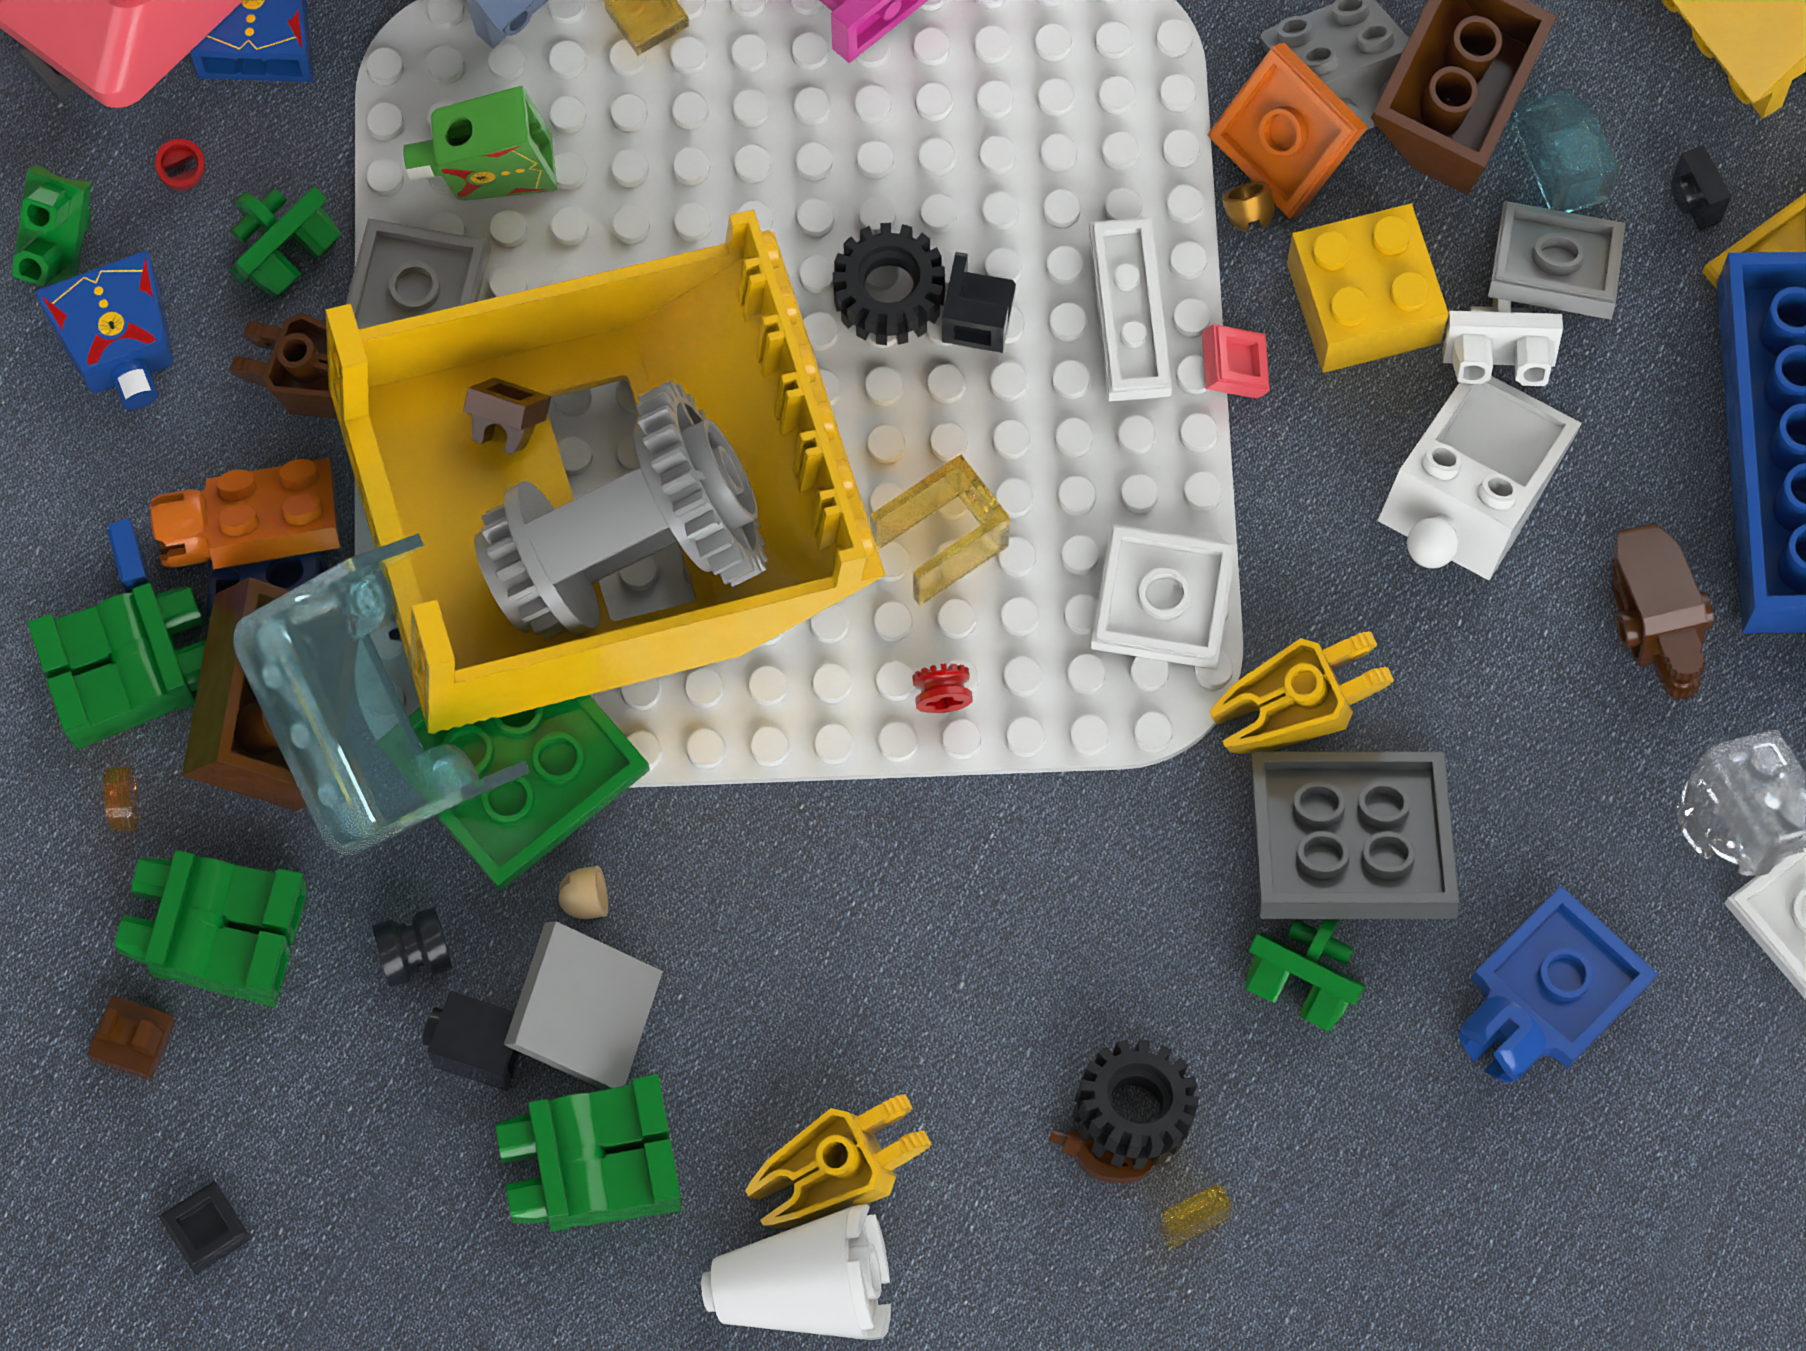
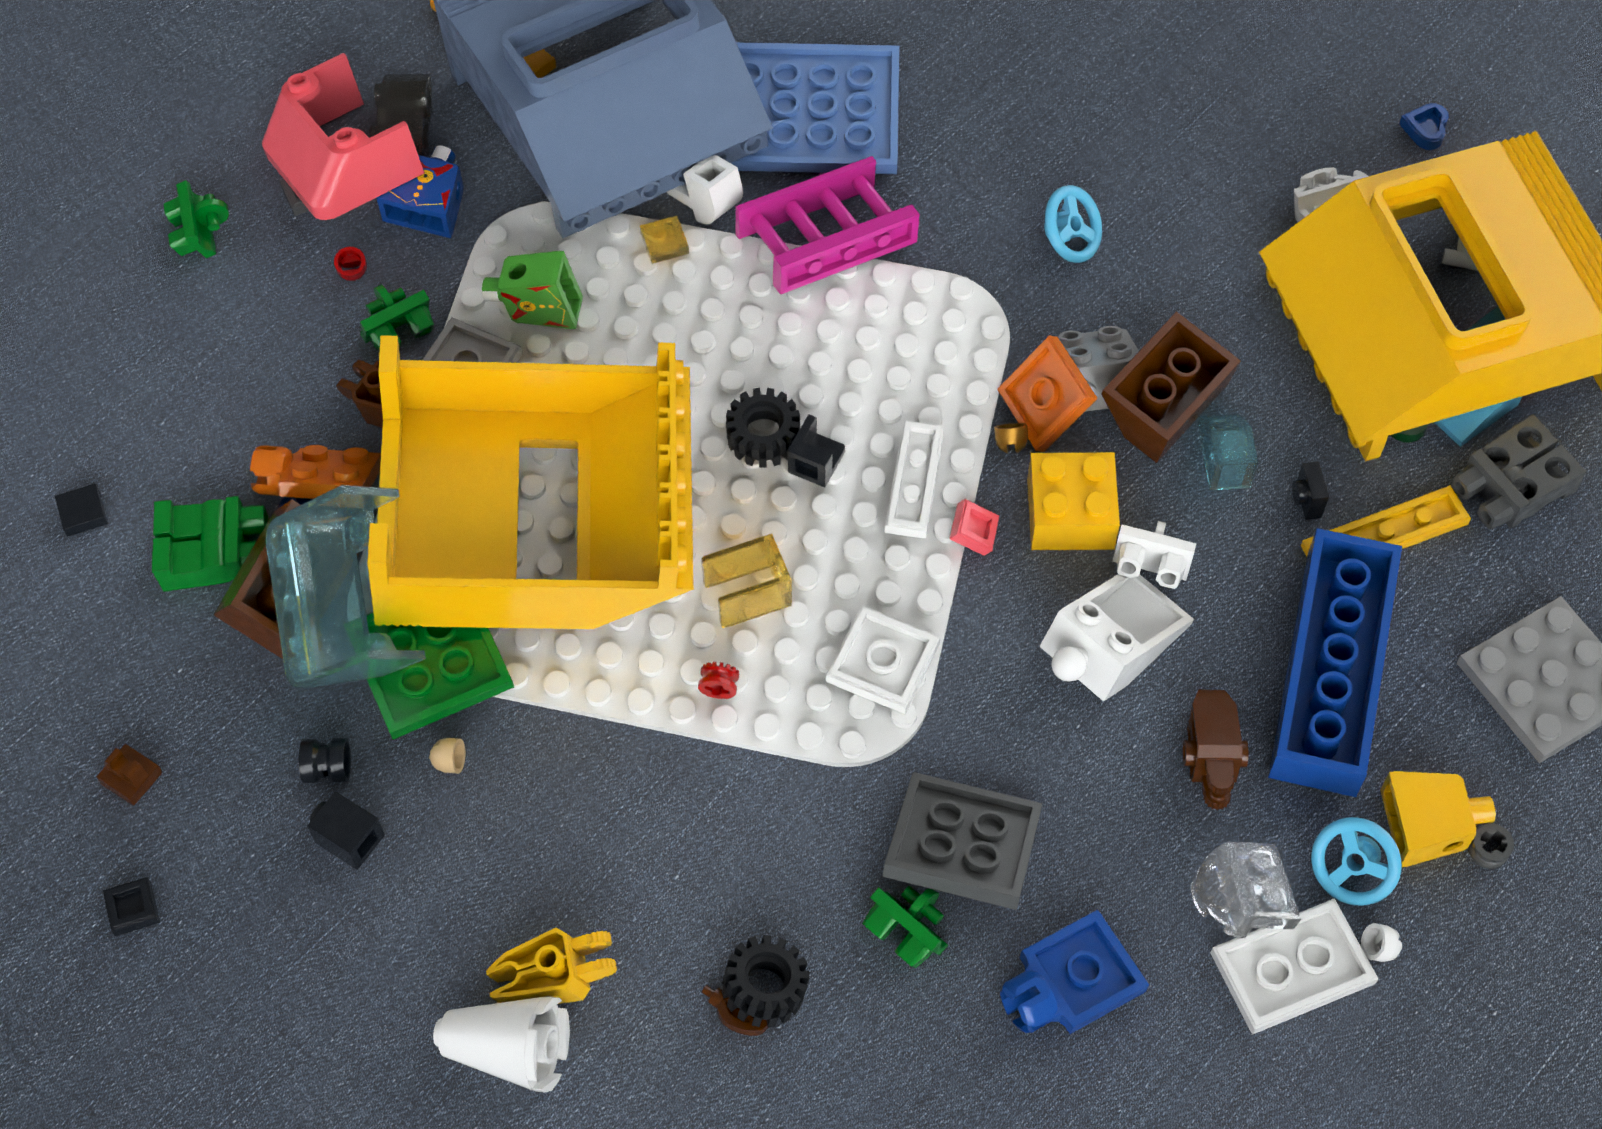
camera: 15 degrees right, 10 degrees down
green hips [12,164,92,286] -> none
blue torso [35,250,173,410] -> none
clear orange tile [103,766,140,832] -> none
blue tile [106,518,152,593] -> none
green hips [114,850,308,1008] -> none
reddish brown tile [463,377,552,454] -> none
light grey piece [474,380,768,639] -> none
green hips [495,1074,682,1232] -> none
light grey tile [504,921,663,1090] -> none
clear yellow tile [1160,1184,1232,1249] -> none
yellow hinge [1209,631,1394,754] -> none
light grey tile [1488,201,1626,320] -> none

